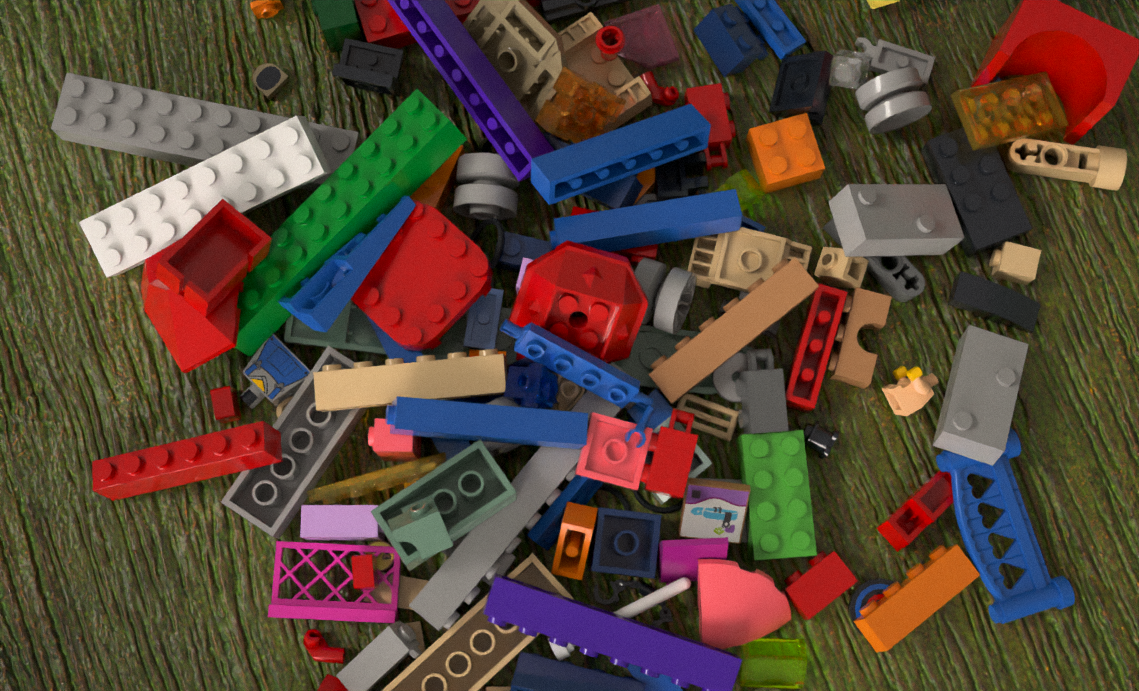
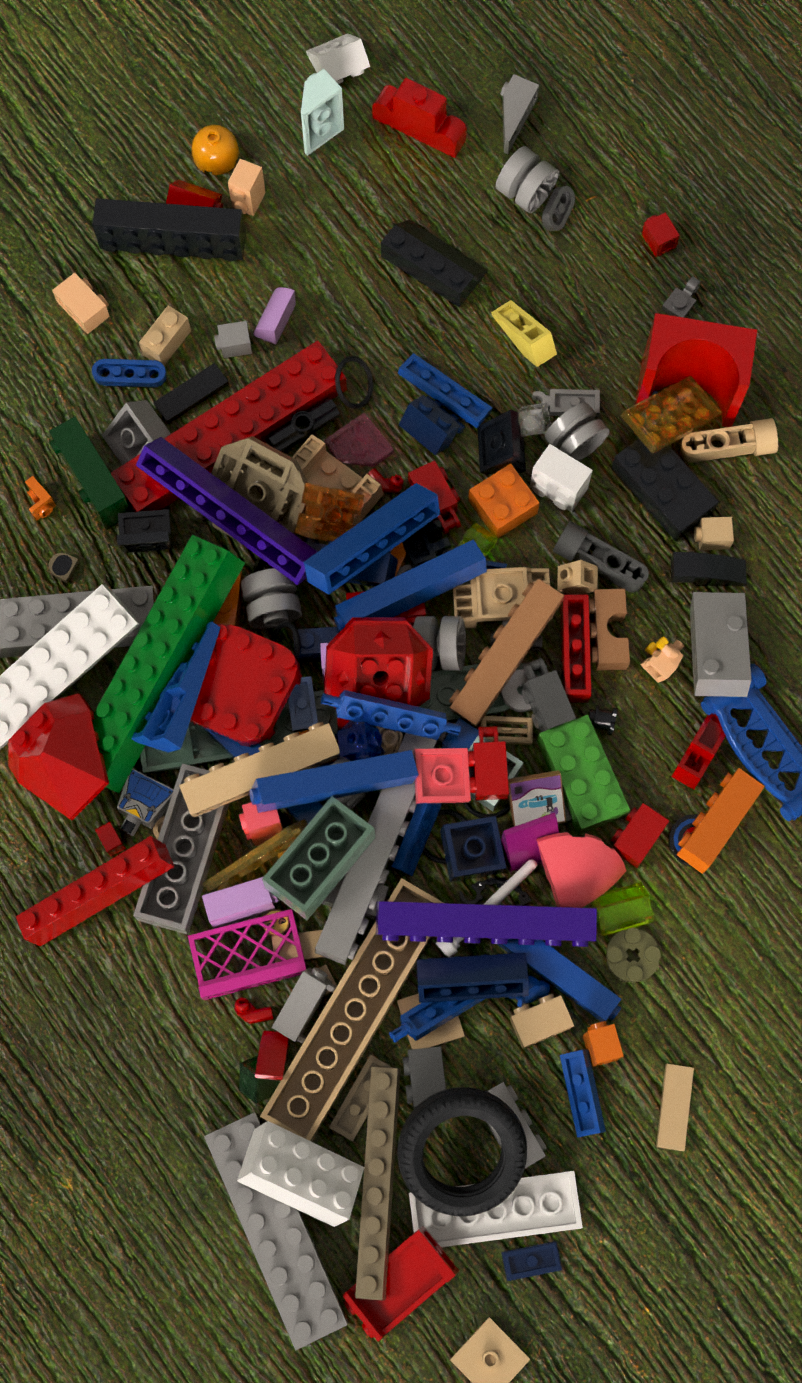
camera: 15 degrees left, 5 degrees down
red piece [156,199,272,318] -> none
red piece [351,554,379,590] -> none
sand green brick [387,495,453,559] -> none
orange brick [551,501,598,581] -> none
red cone [595,26,626,61] -> none
blue hand [624,406,655,448] -> none
light grey brick [828,184,964,257] -> none
none -> white brick [530,444,593,512]

